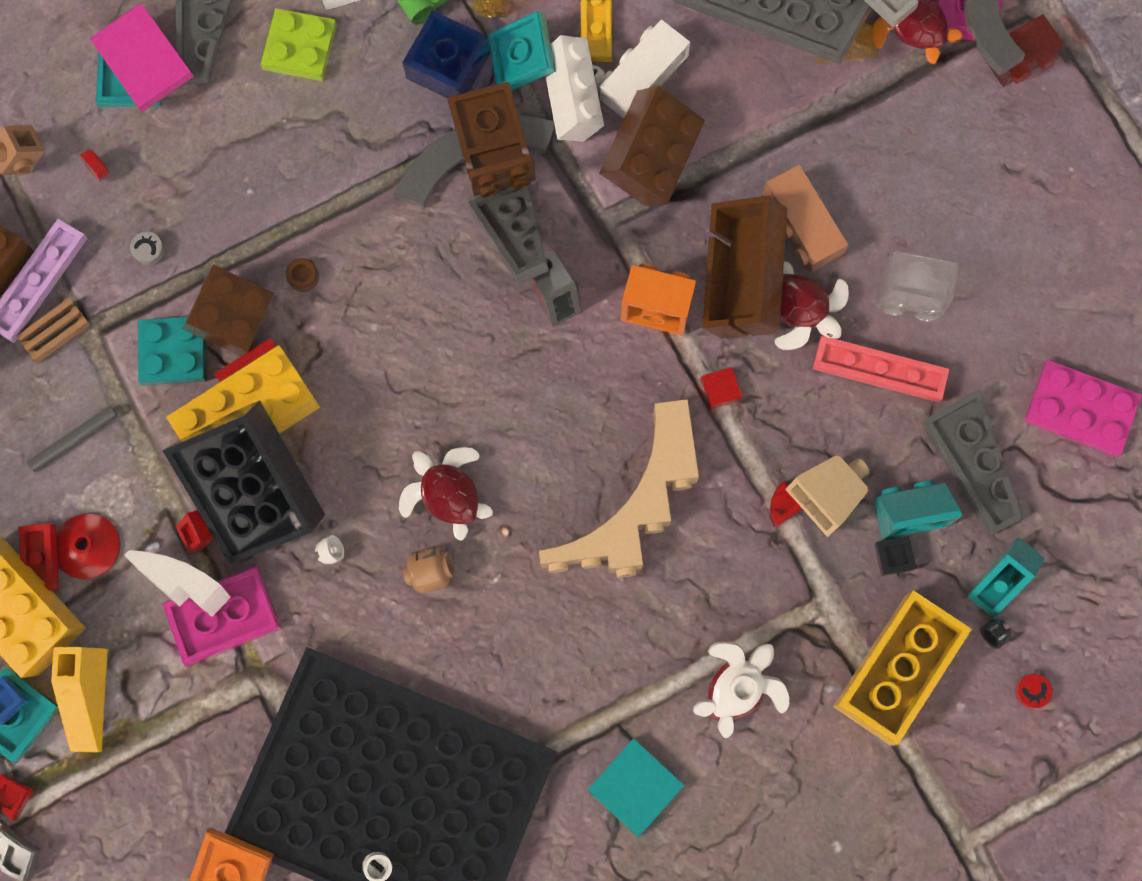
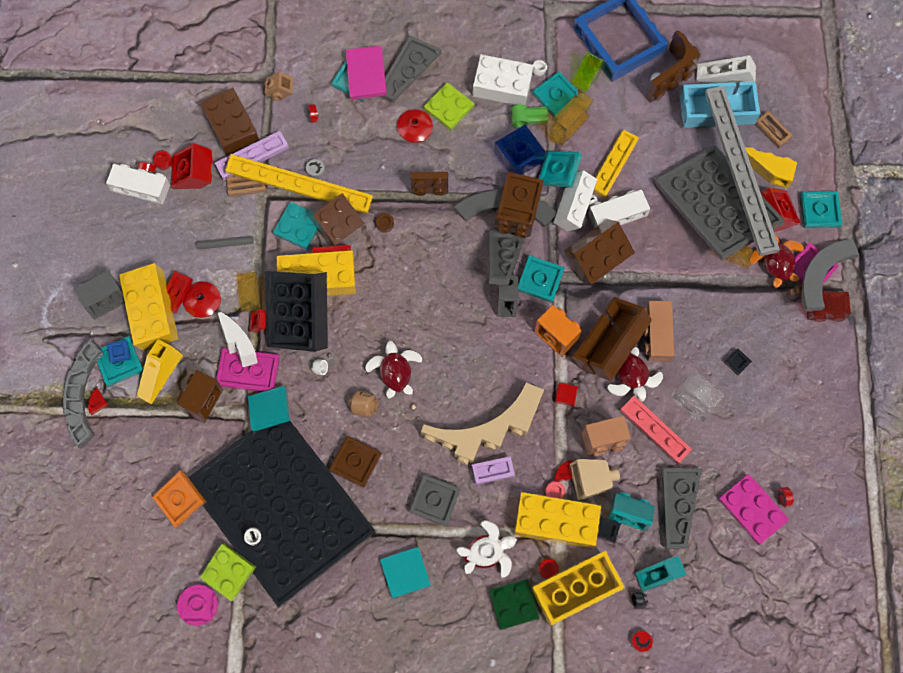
camera: 25 degrees right, 5 degrees down
none -> reddish brown brick [177,370,223,424]
none -> yellow tile [225,154,373,214]
none -> clear yellow tile [237,272,261,312]
none -> teal tile [248,386,291,432]
none -> reddish brown plate [329,436,382,489]
none -> red dish [397,109,433,143]
none -> dark grey plate [410,475,461,527]
none -> reddish brown plate [411,172,448,196]
none -> lavender plate [472,456,515,485]
none -> dark green plate [489,579,540,630]
none -> yellow brick [514,492,601,549]
none -> teal plate [518,255,565,303]
none -> red tile [538,559,559,580]
none -> coral tile [545,481,565,499]
none -> nougat brick [581,416,631,458]
none -> black tile [724,348,752,376]
none -> red tile [778,487,794,508]
none -> reddish brown tile [787,286,802,301]

